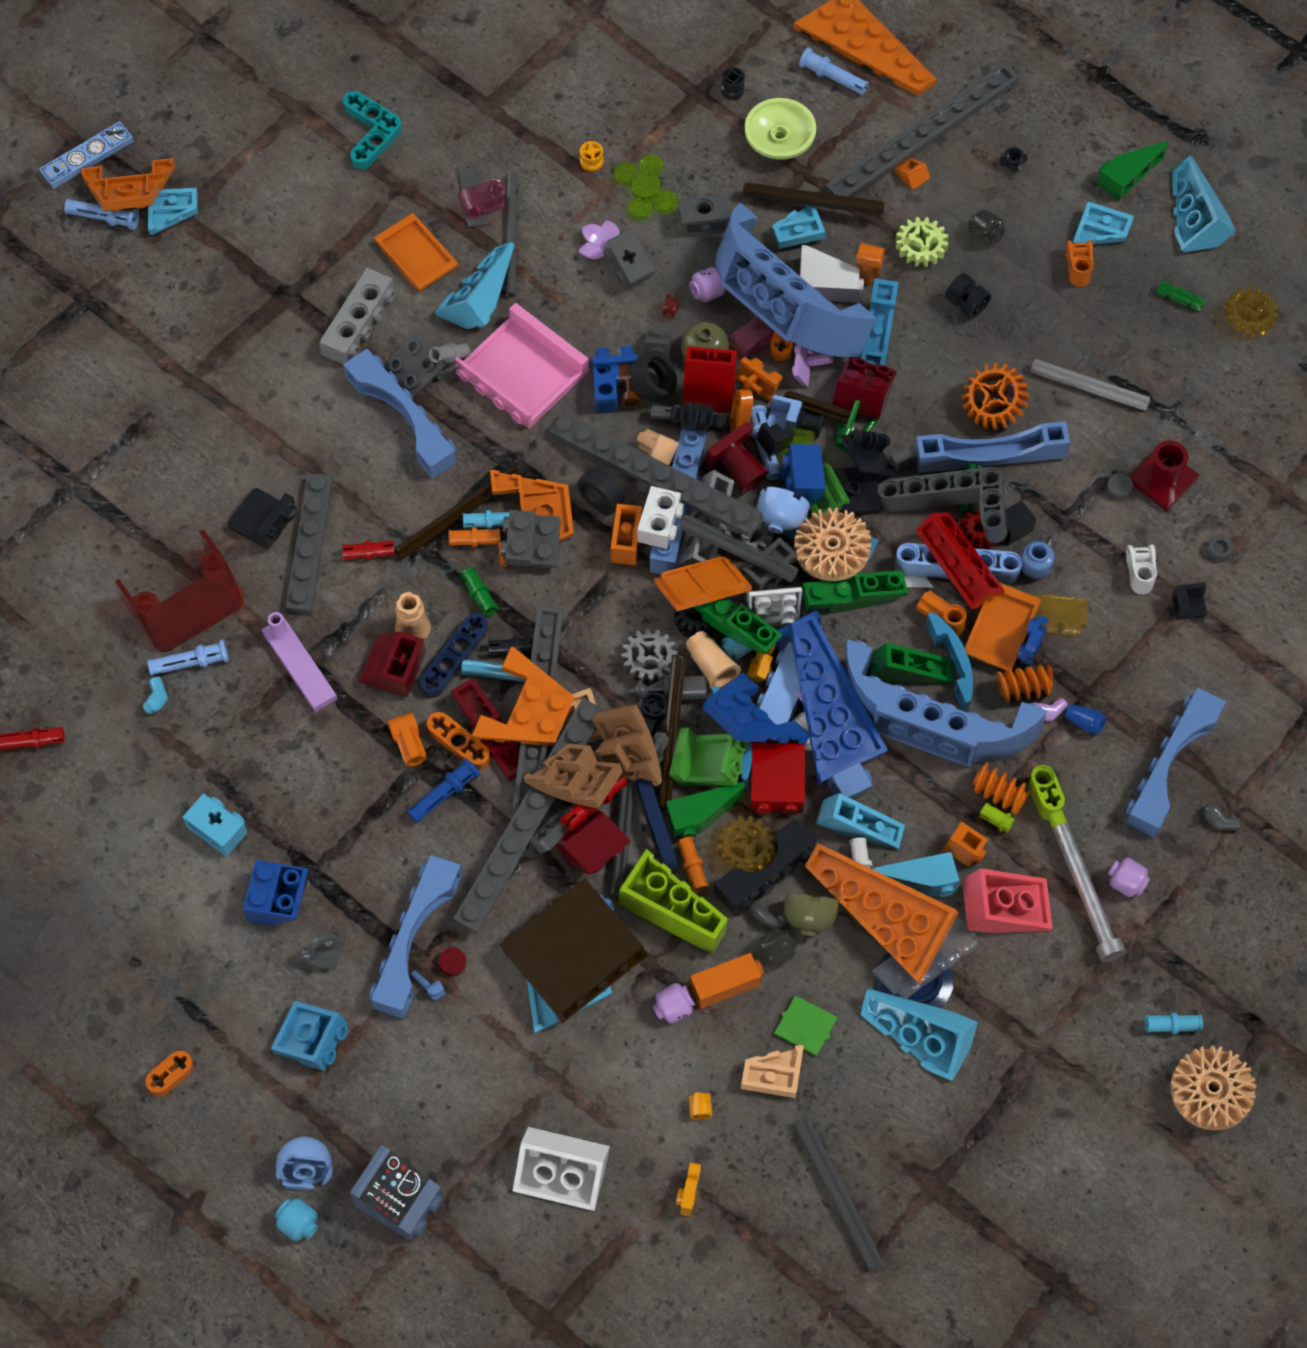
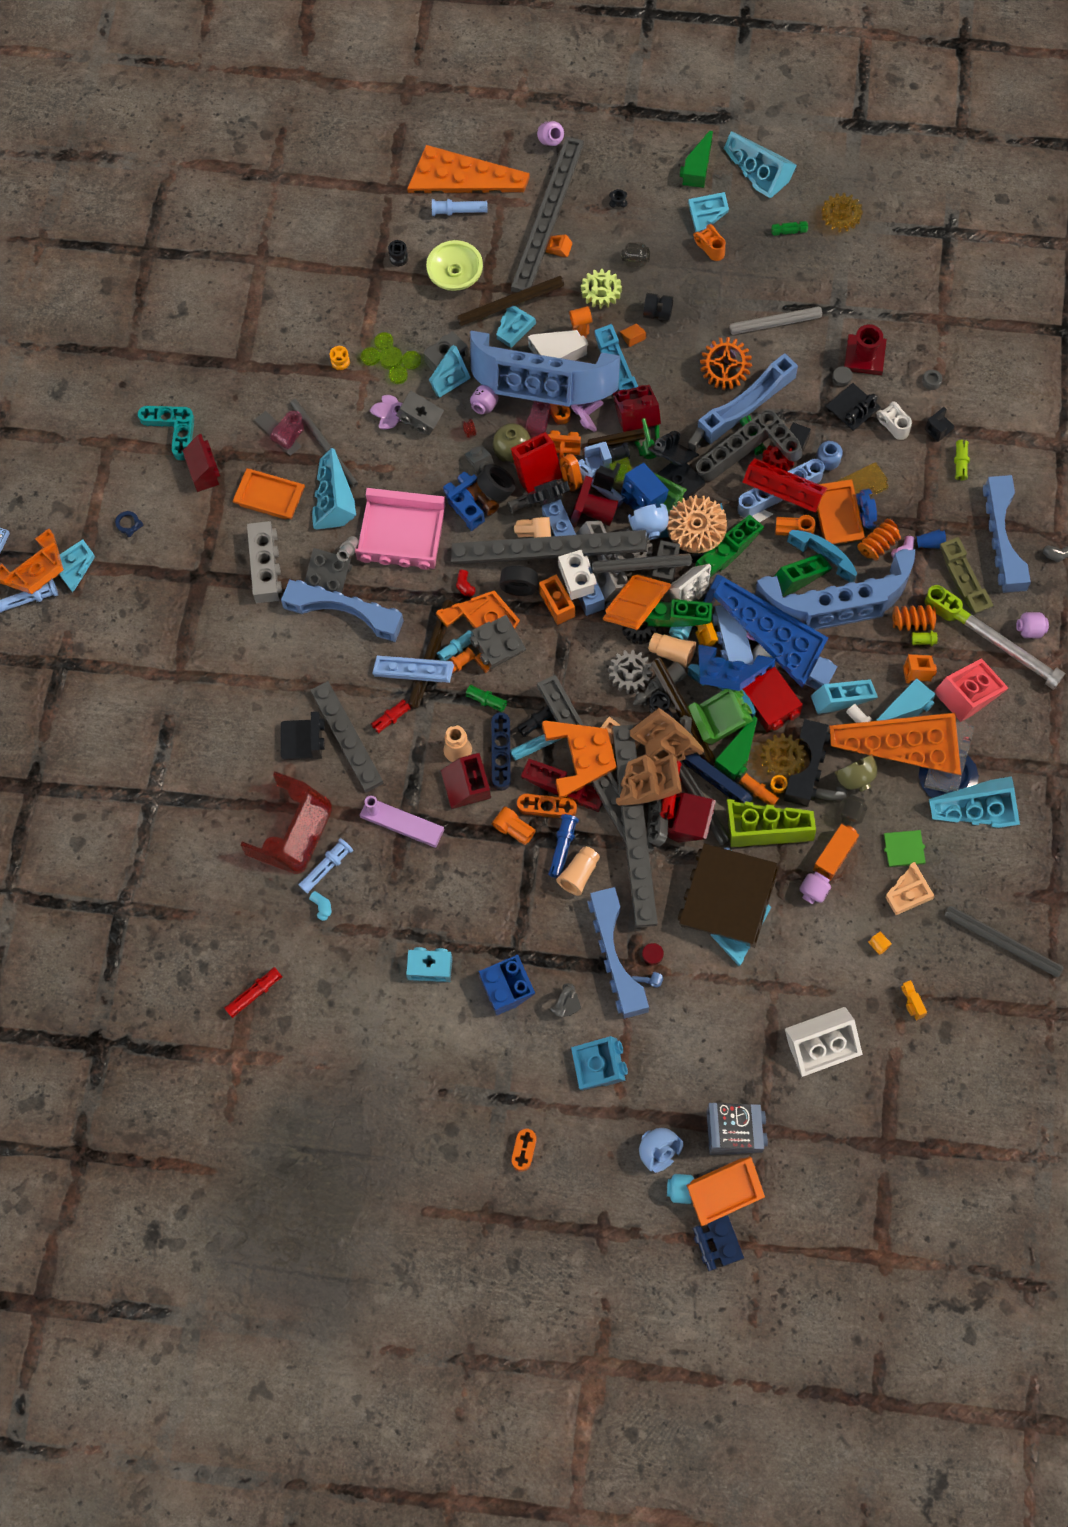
camera: 30 degrees left, 5 degrees up
none -> dark blue piece [115,511,144,537]
none -> dark red slope [183,434,221,492]
none -> light blue tile [372,656,454,683]
none -> medium azure wing [429,345,471,398]
none -> red arm [456,569,476,597]
none -> lavender head [537,121,564,146]
none -> light nougat plant [556,846,600,896]
none -> orange slope [620,323,646,347]
none -> orange piece [686,1156,765,1226]
none -> dark blue plate [692,1215,744,1272]
none -> light orange hose [770,775,788,796]
none -> black hinge [826,383,881,431]
none -> olive slope [940,537,994,614]
none -> lime pin [954,440,970,481]

